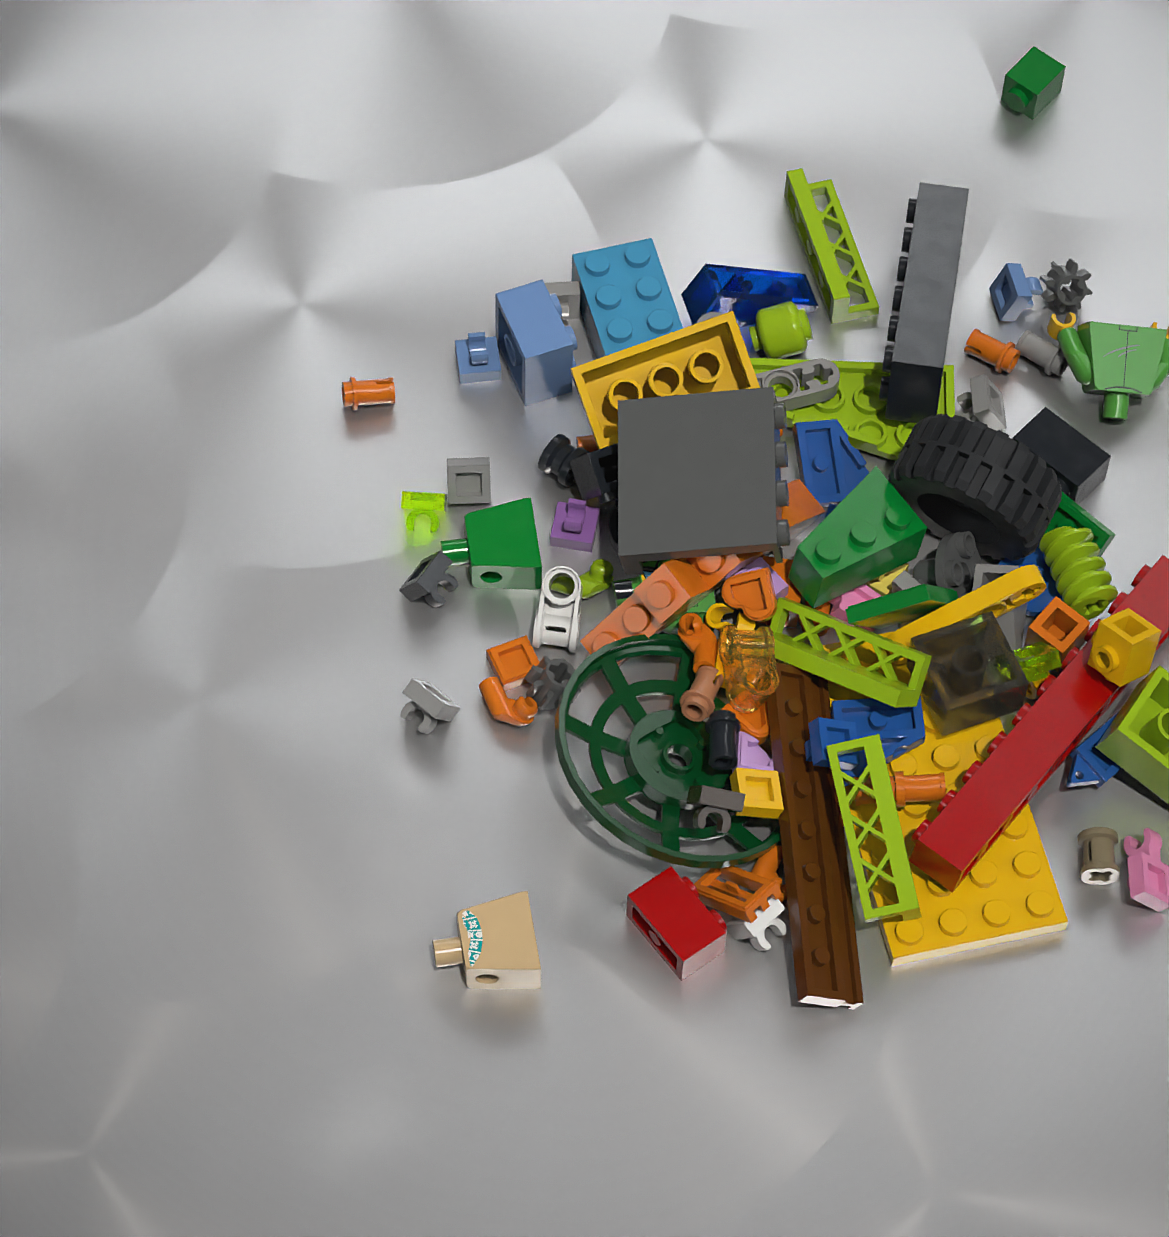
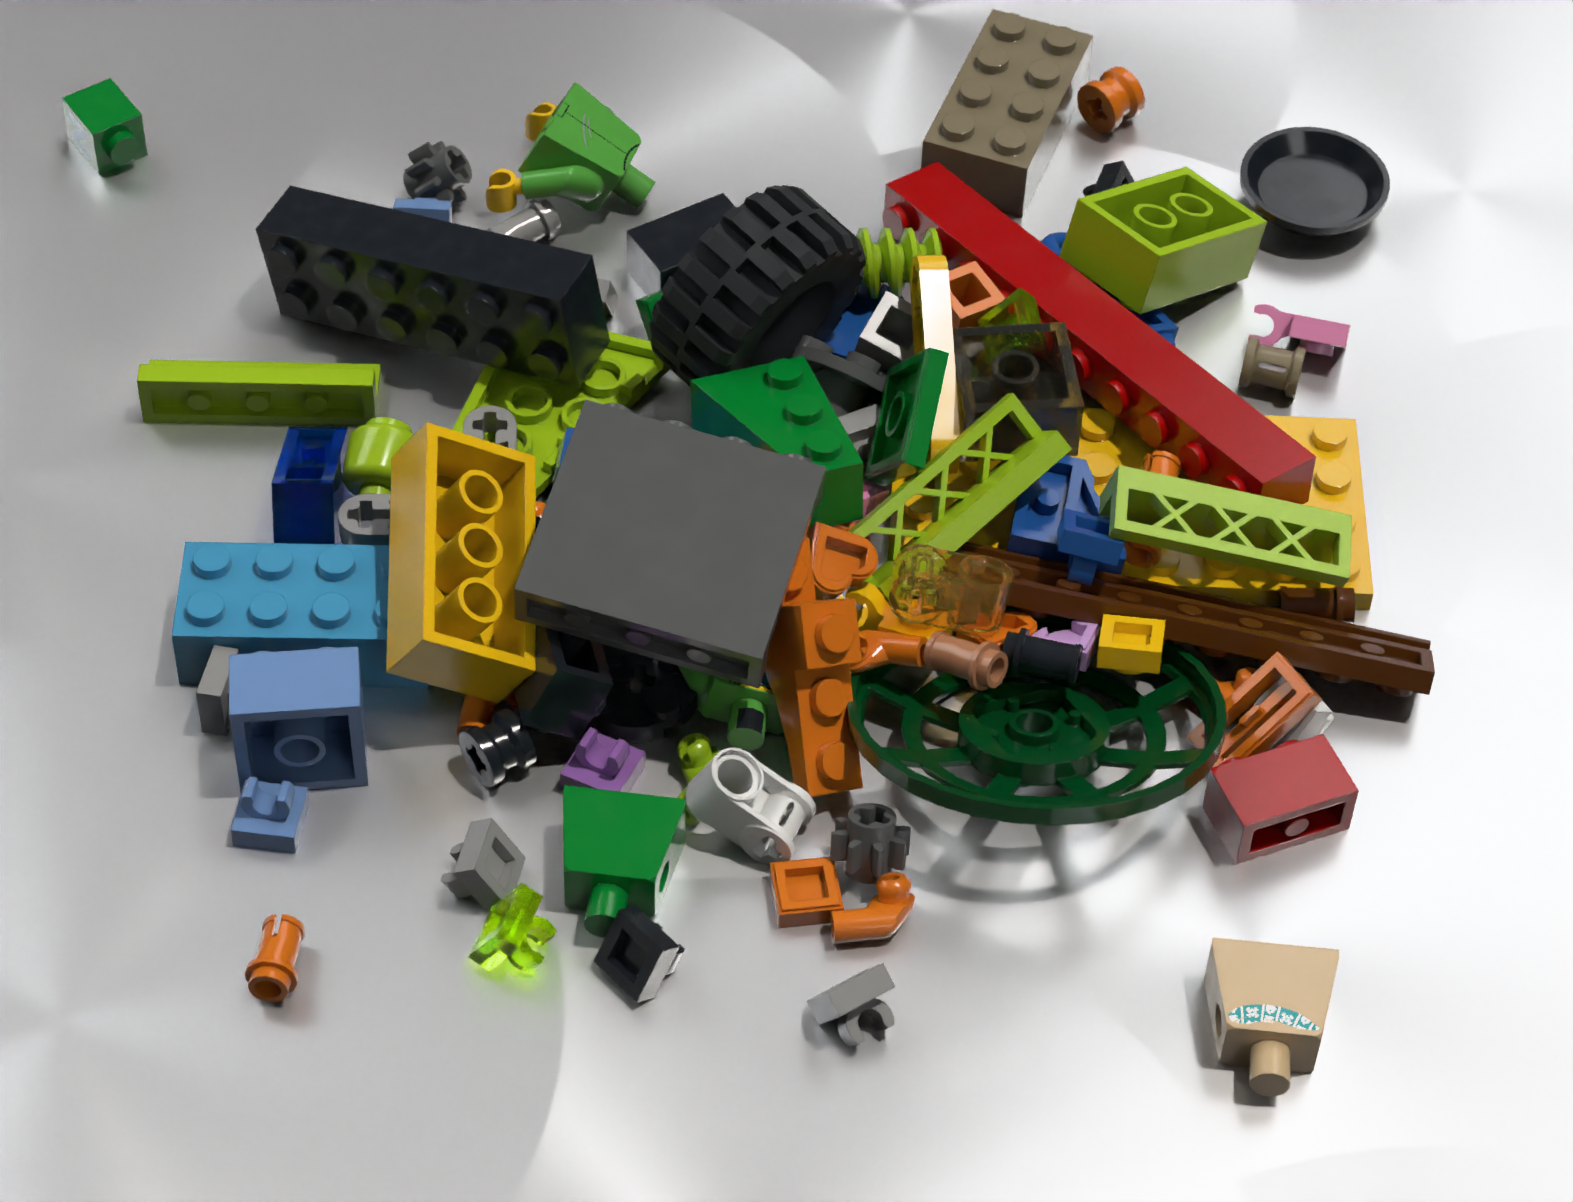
camera: 75 degrees left, 10 degrees down
tile [686,785,746,833] -> none
yellow brick [1087,608,1161,687] -> none
none -> reddish brown pin [1279,585,1355,624]

